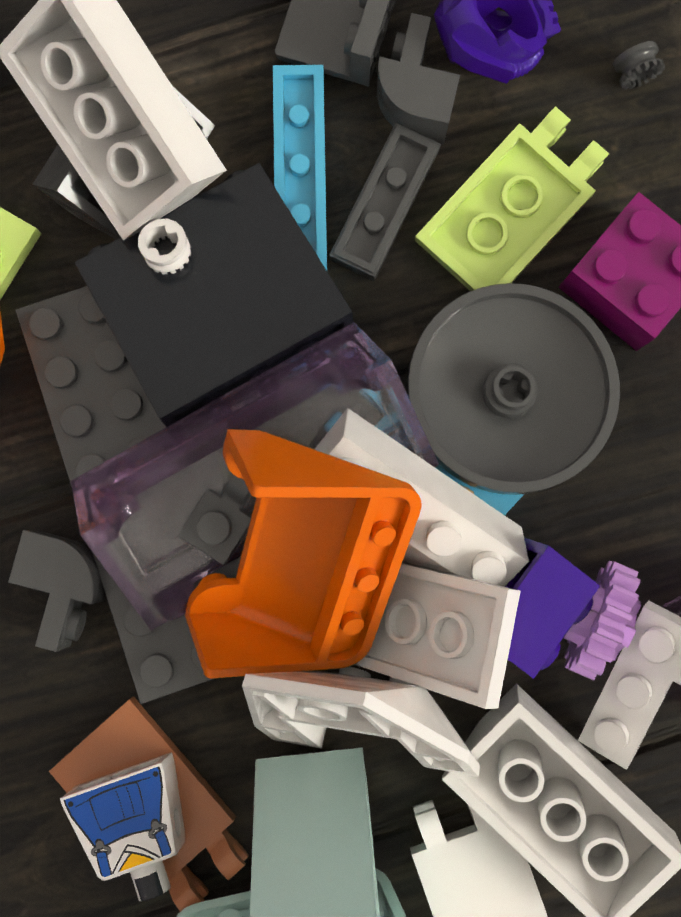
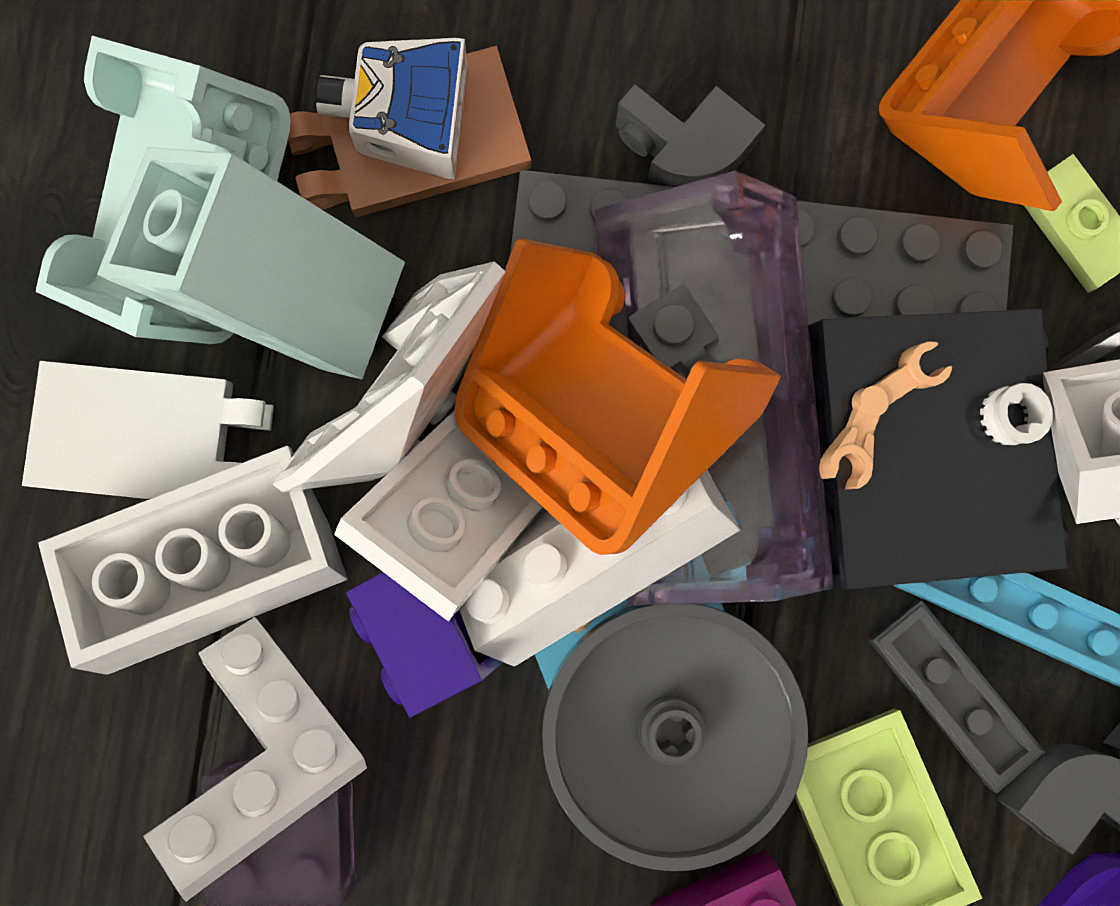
camera: 110 degrees right, 0 degrees up
lavender gear [564,561,641,680] -> none
none -> light nougat piece [819,341,952,490]

